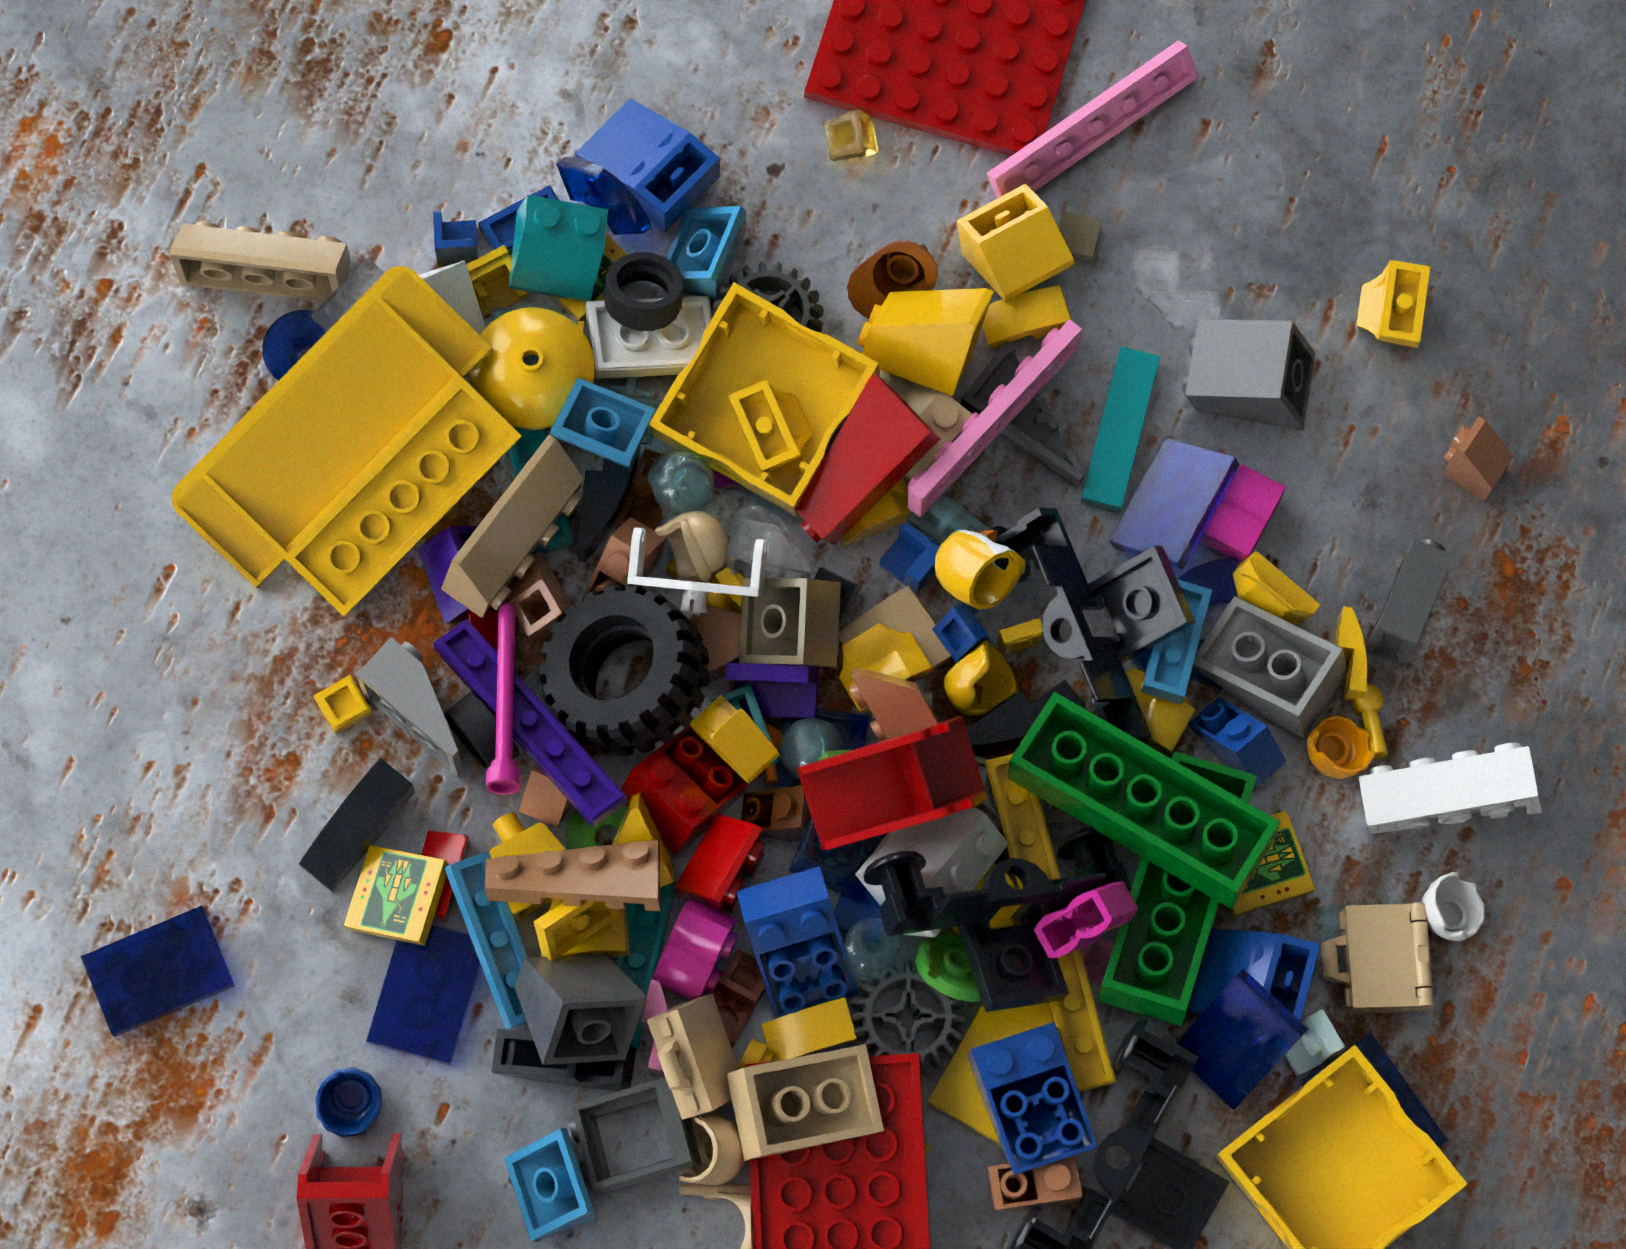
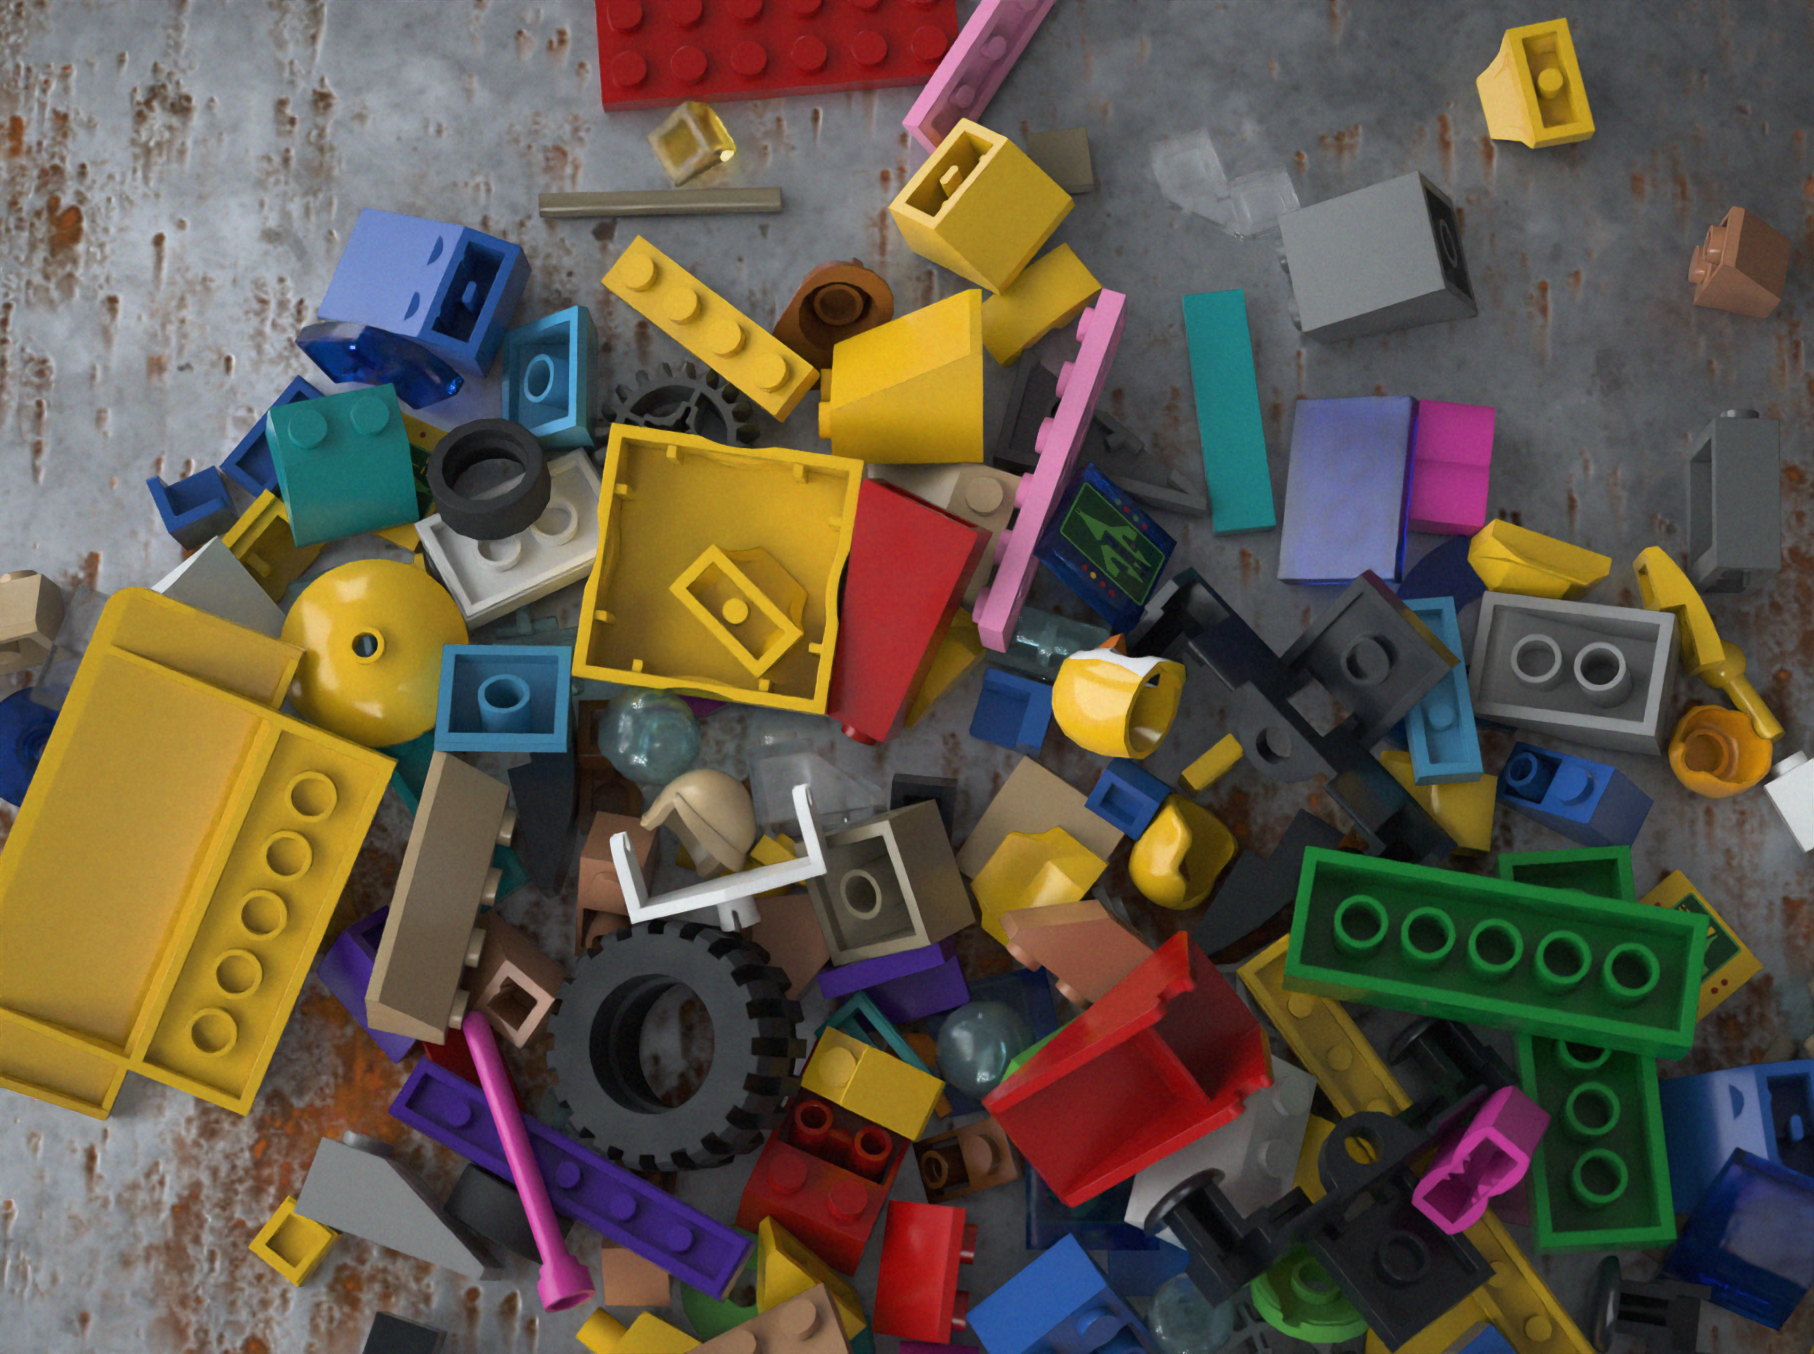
camera: 10 degrees left, 5 degrees up
none -> dark tan bar [539,187,782,218]
none -> yellow plate [600,235,821,423]
none -> tile [1033,461,1177,634]

